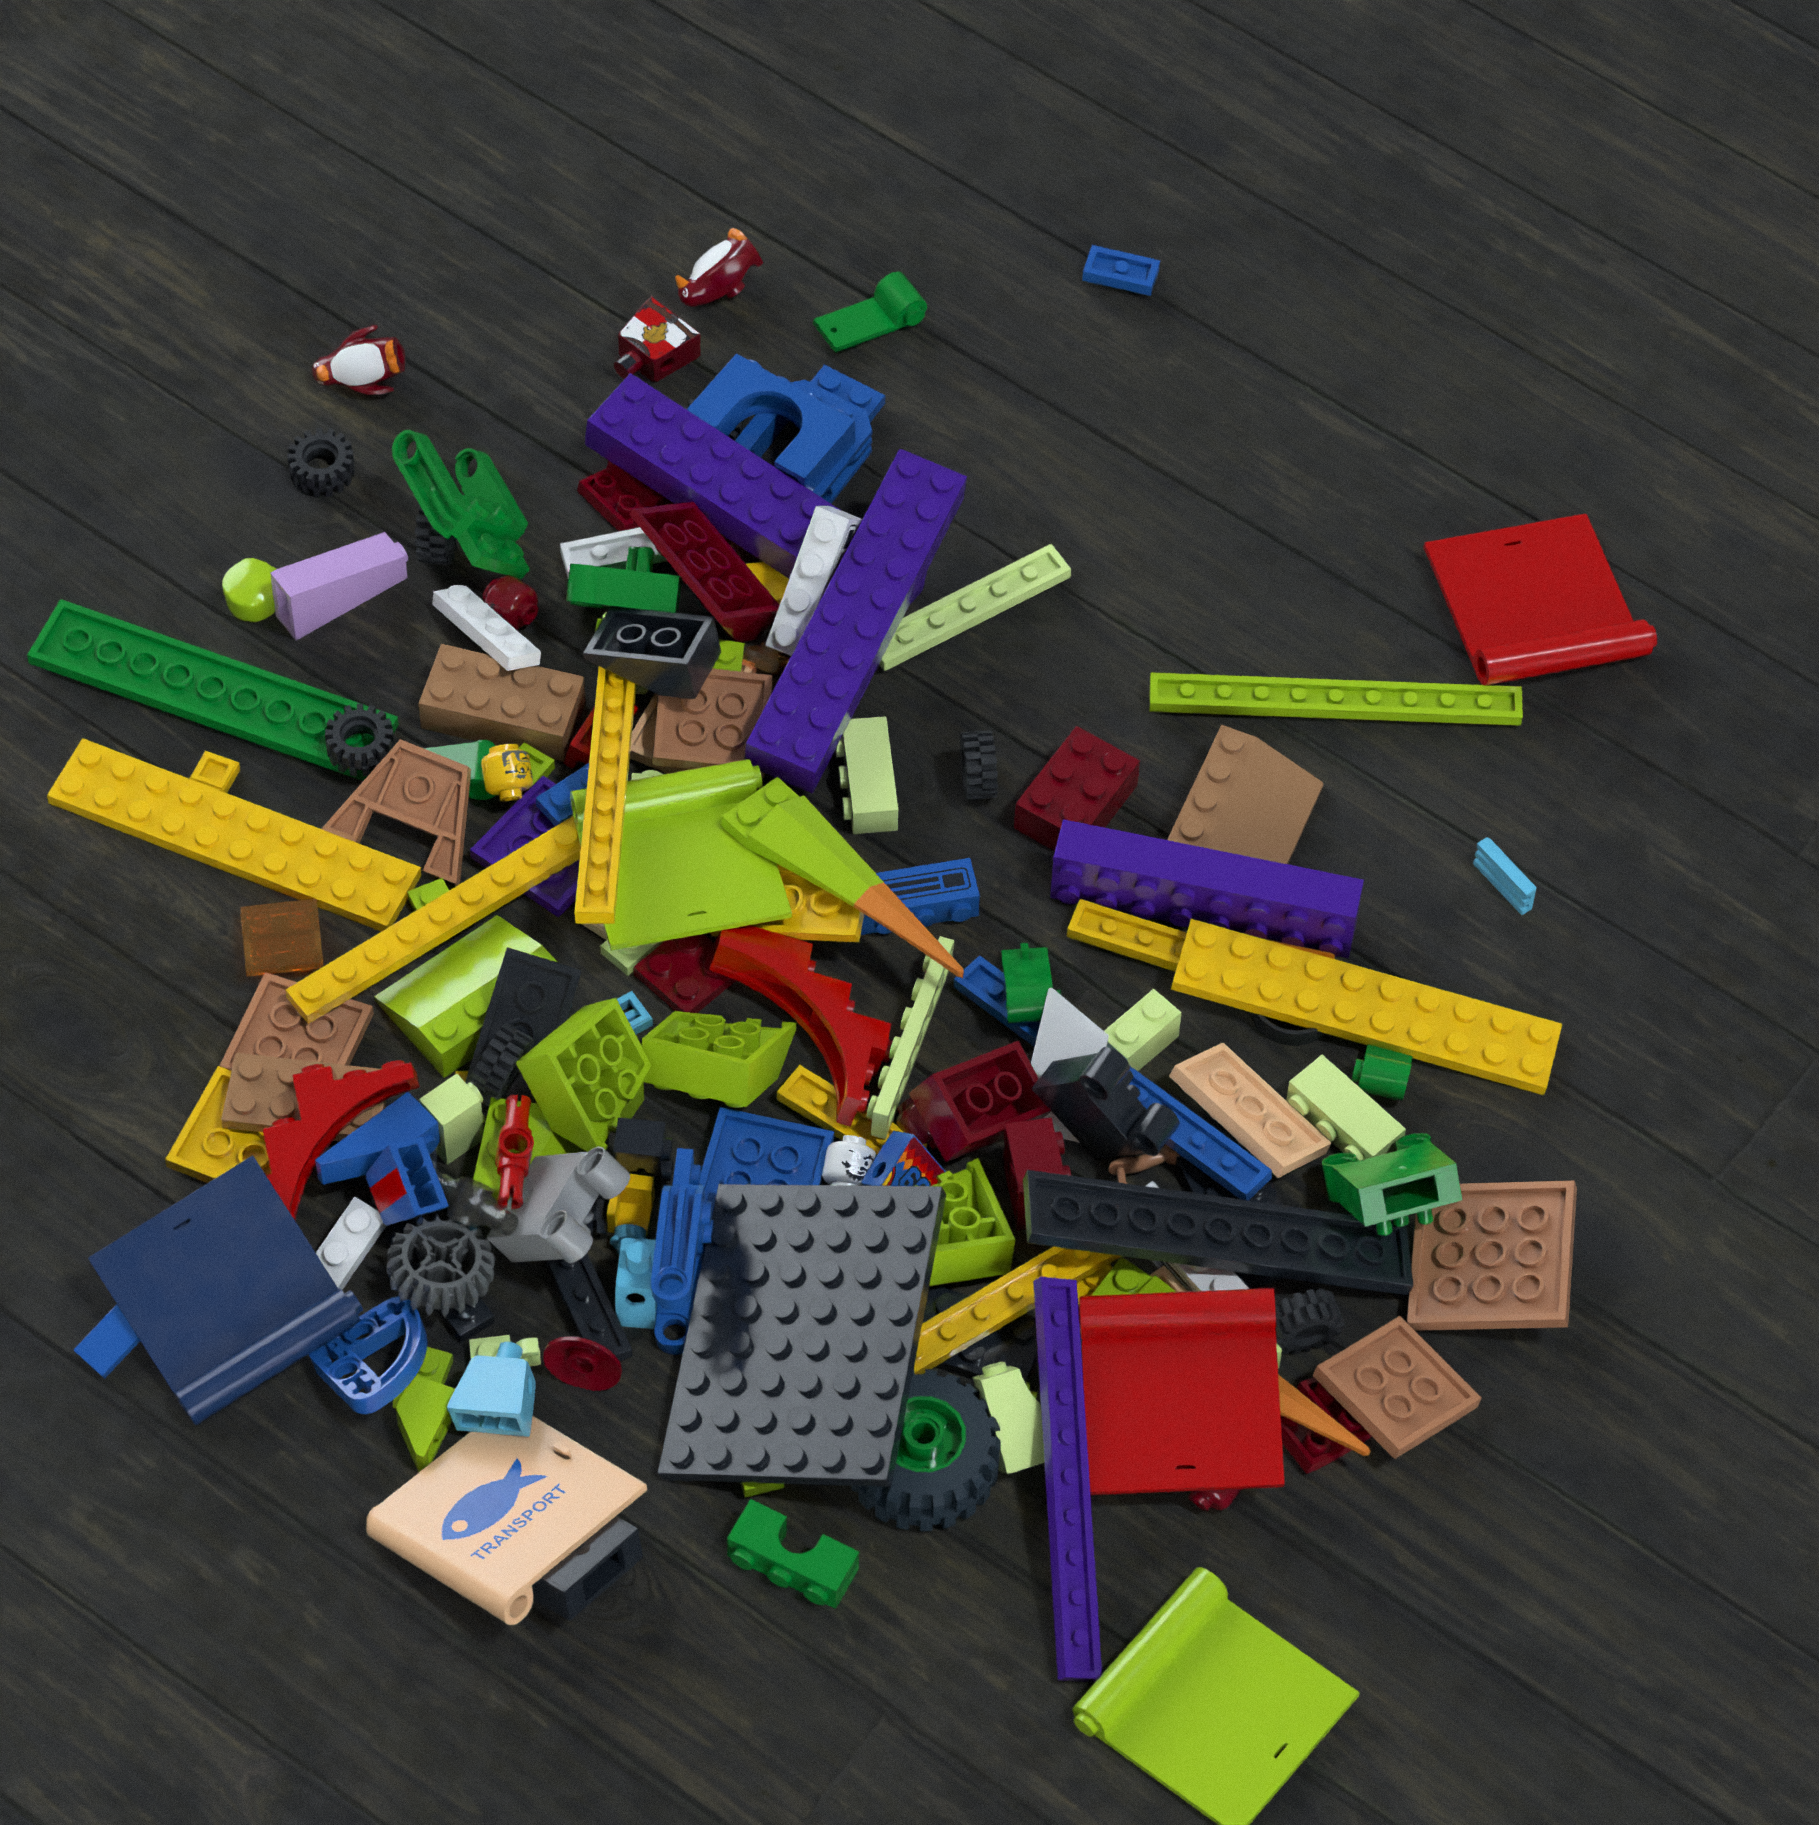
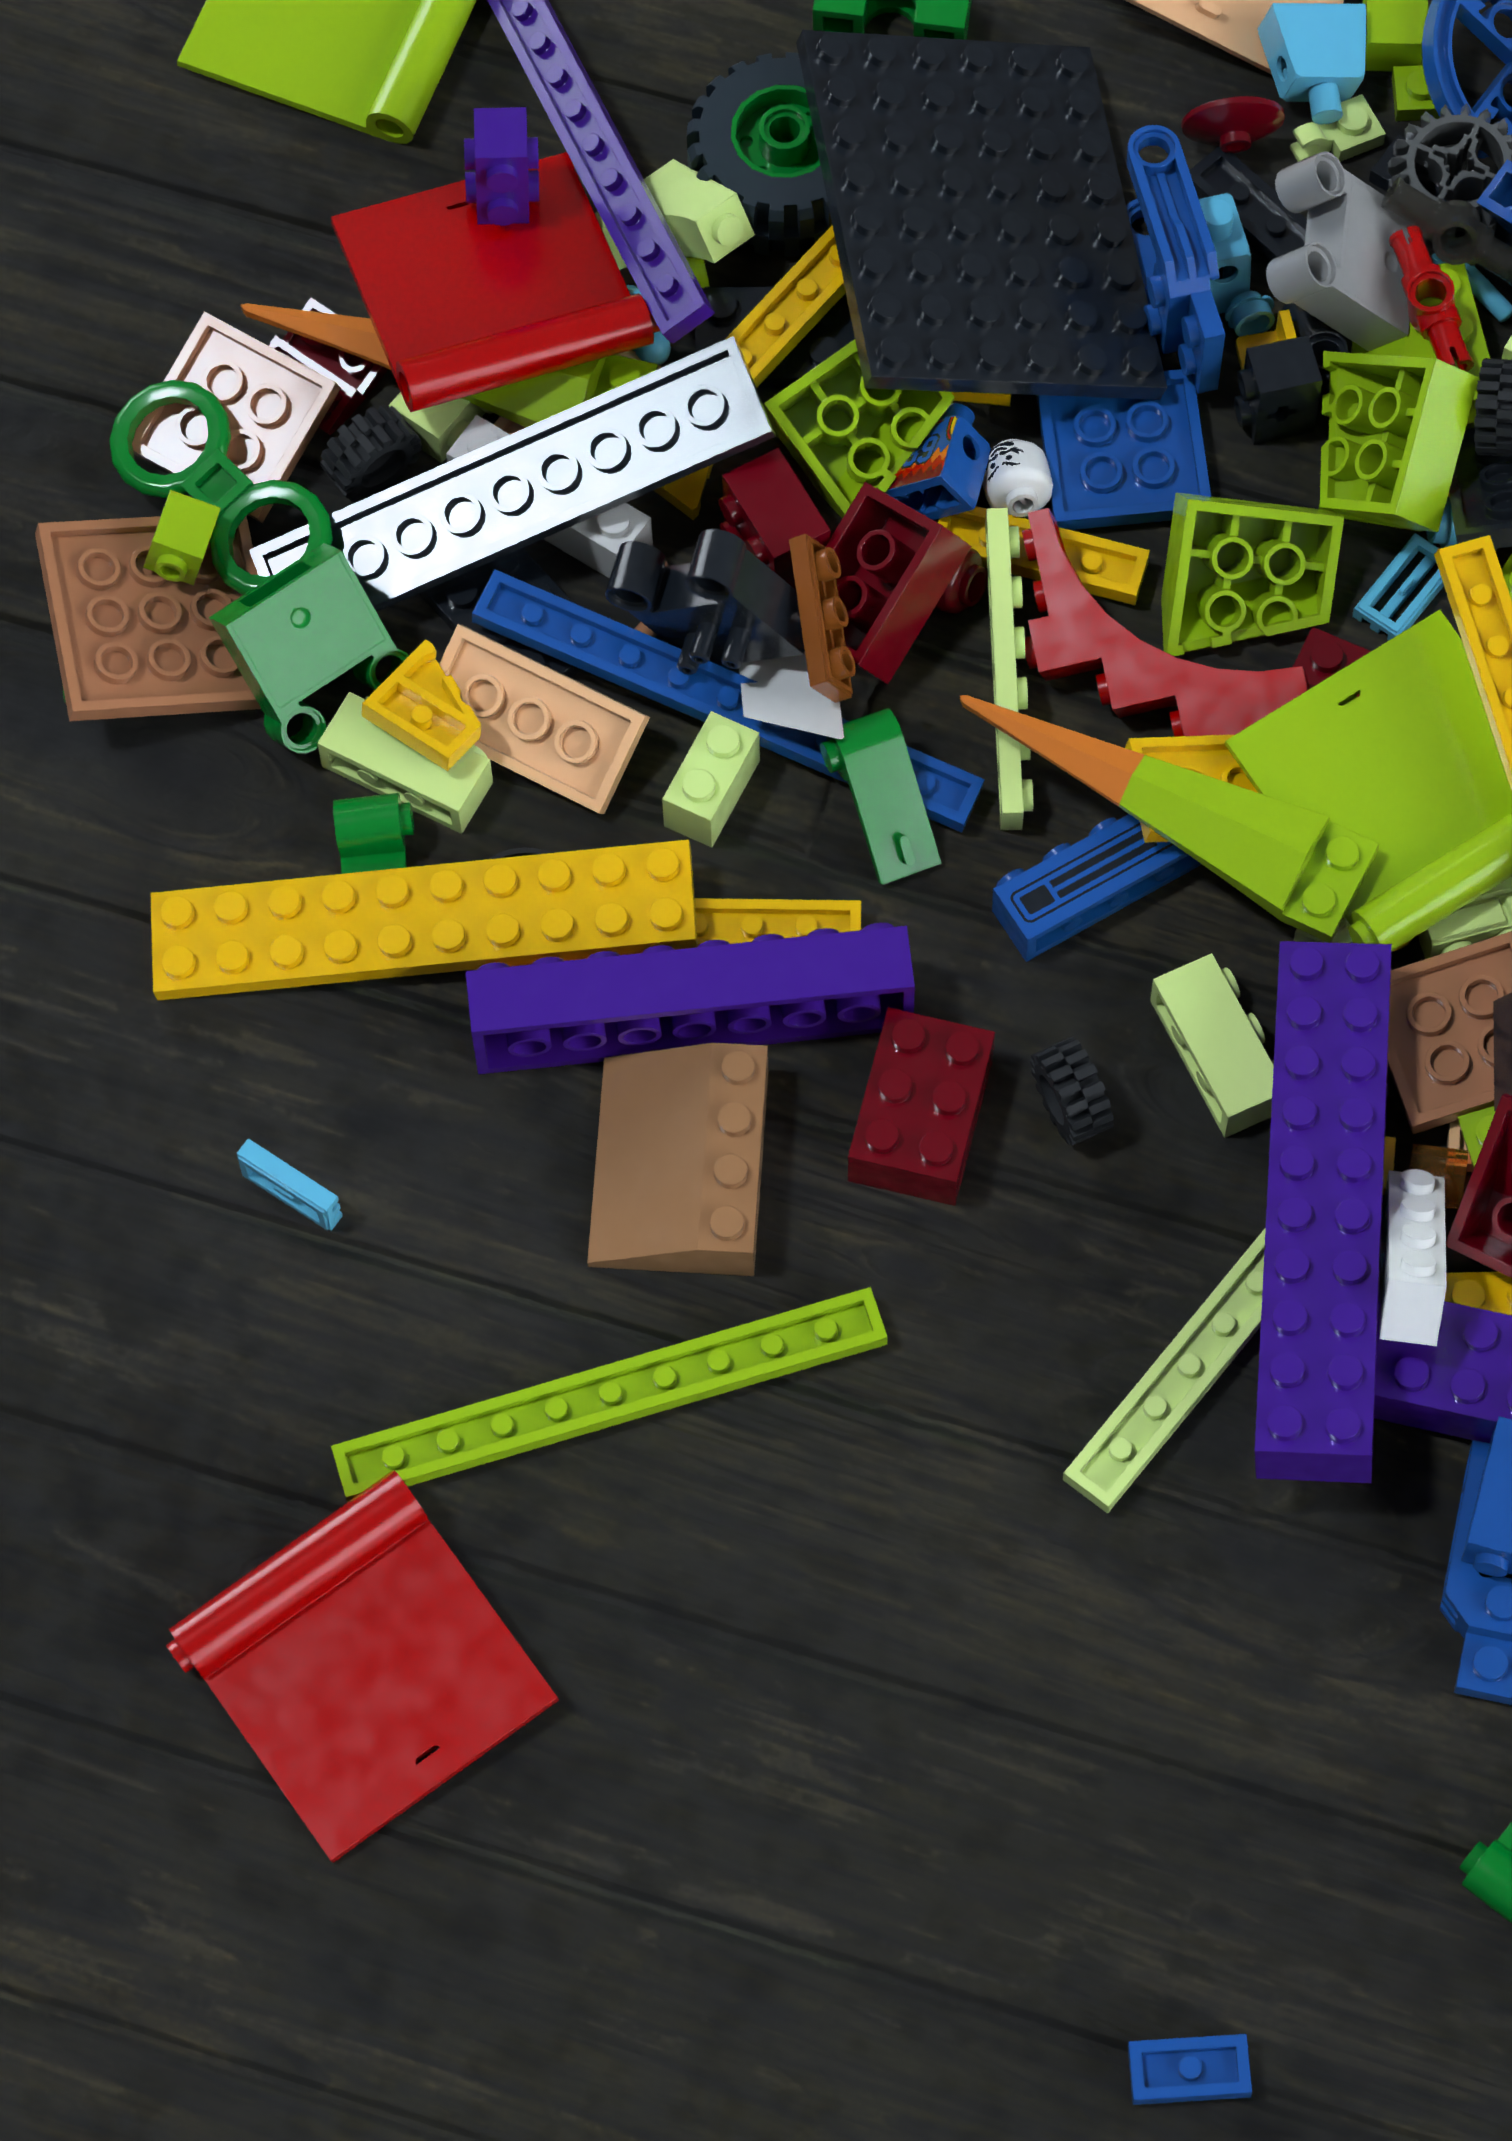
camera: 165 degrees right, 10 degrees up
none -> green bar [109,380,333,595]
none -> lime brick [143,490,221,586]
none -> yellow wing [362,639,481,771]
none -> dark purple brick [464,107,539,226]
none -> dark orange tile [789,534,856,703]

